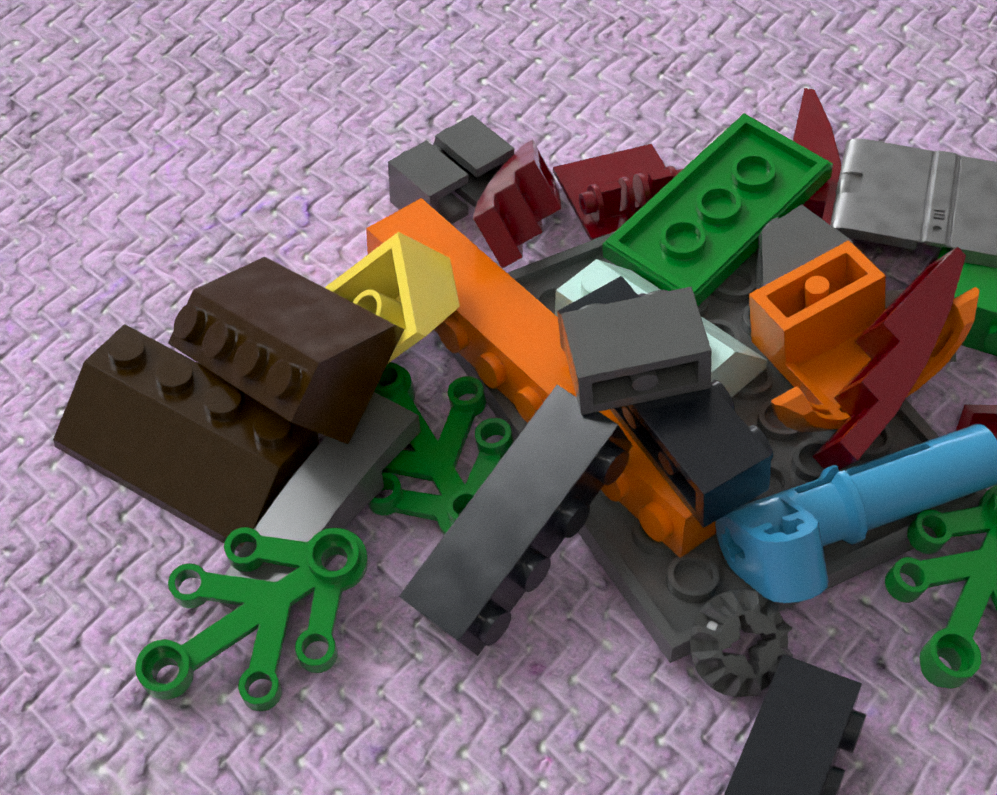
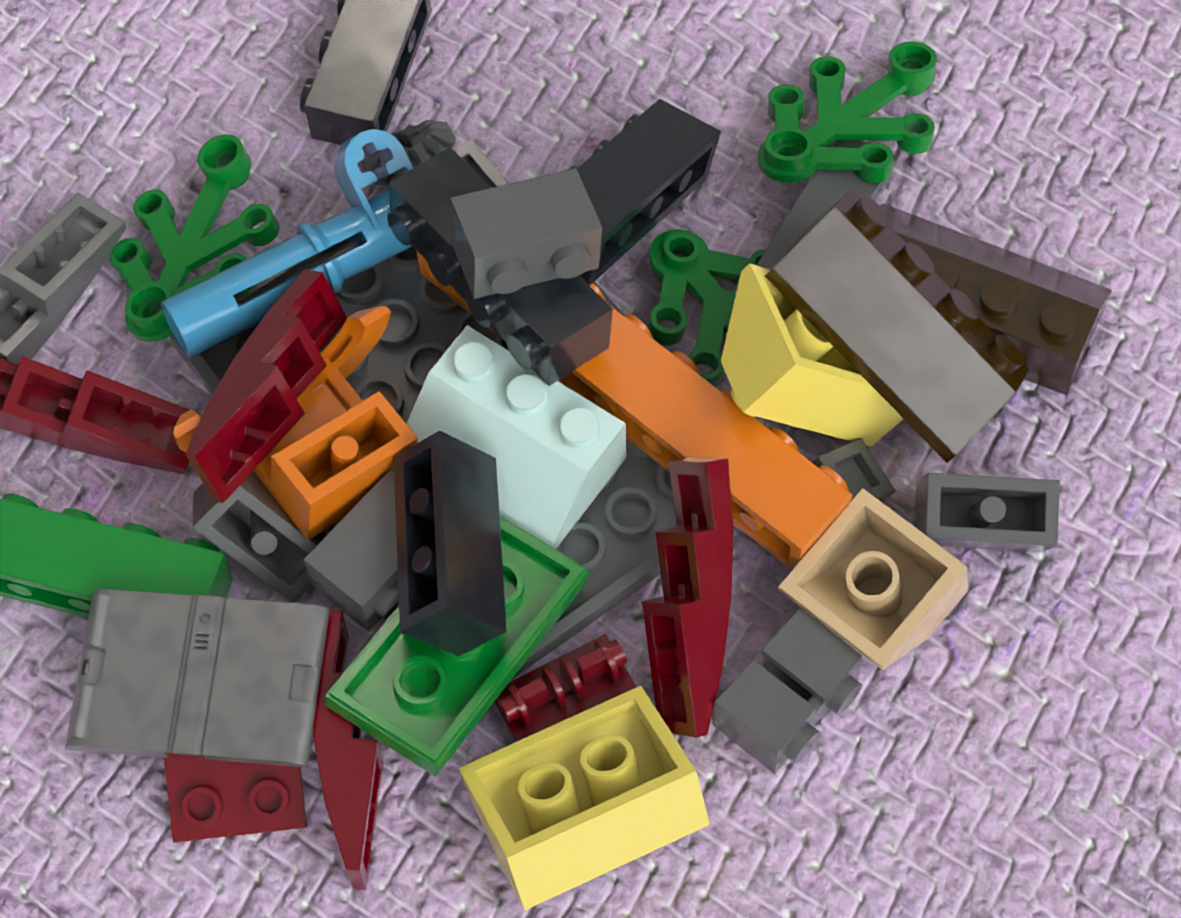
camera: 175 degrees right, 15 degrees up
none -> black brick [393,430,507,657]
none -> light yellow slope [458,686,710,910]
none -> tan slope [778,488,968,670]
none -> dark grey brick [914,473,1060,552]

